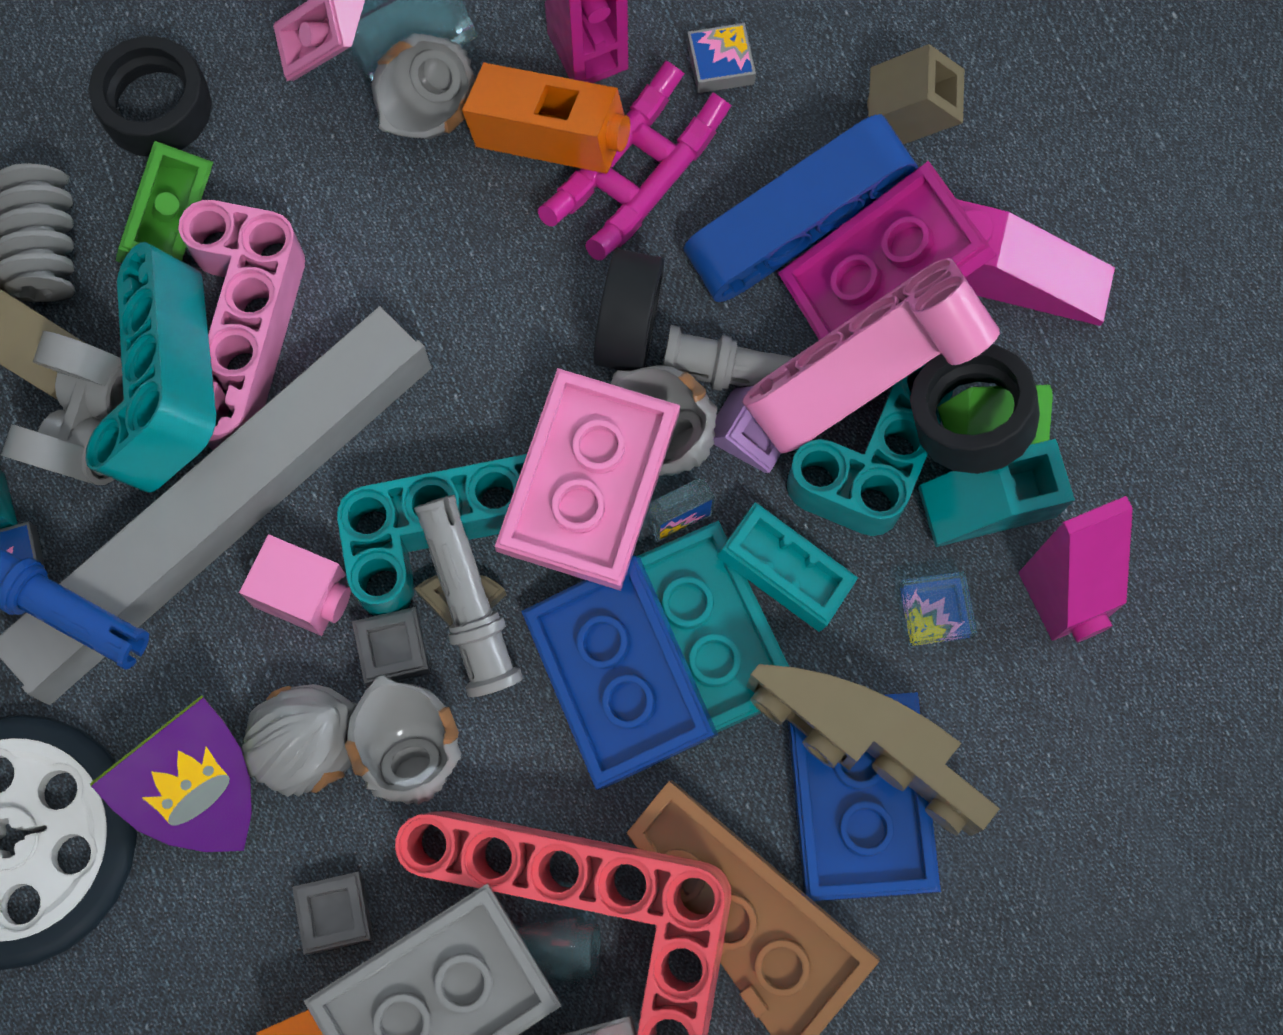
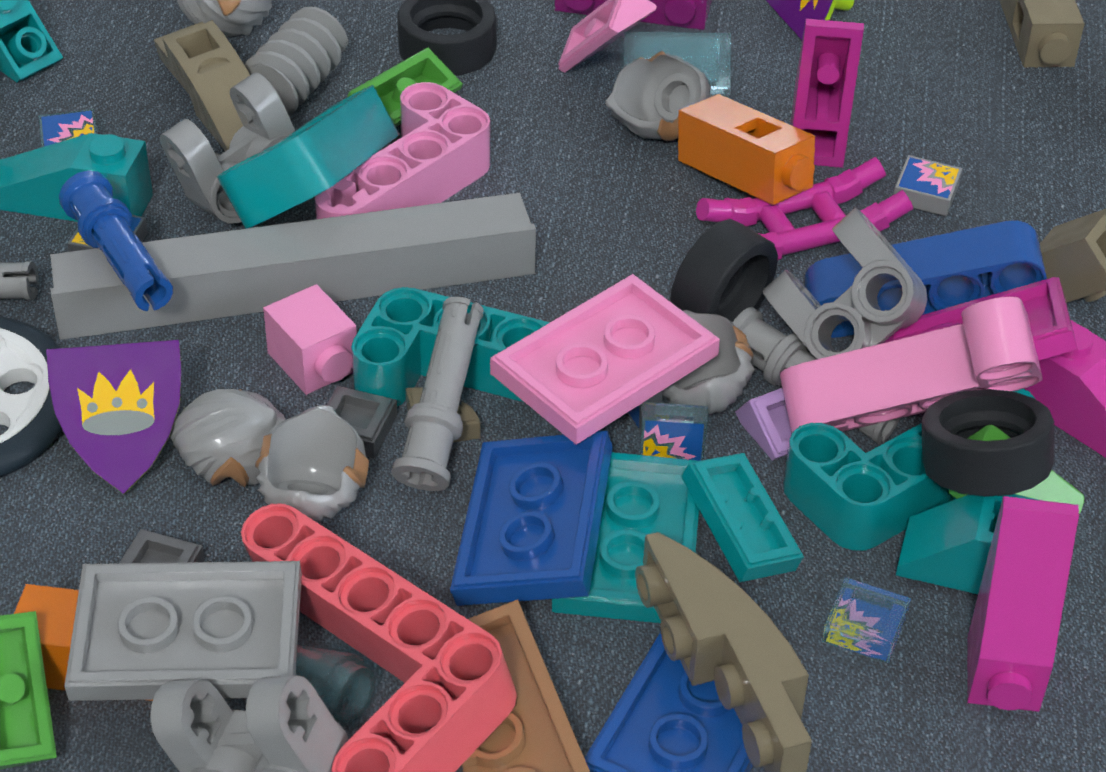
camera: 30 degrees right, 30 degrees down
none -> light grey piece [762,208,927,359]

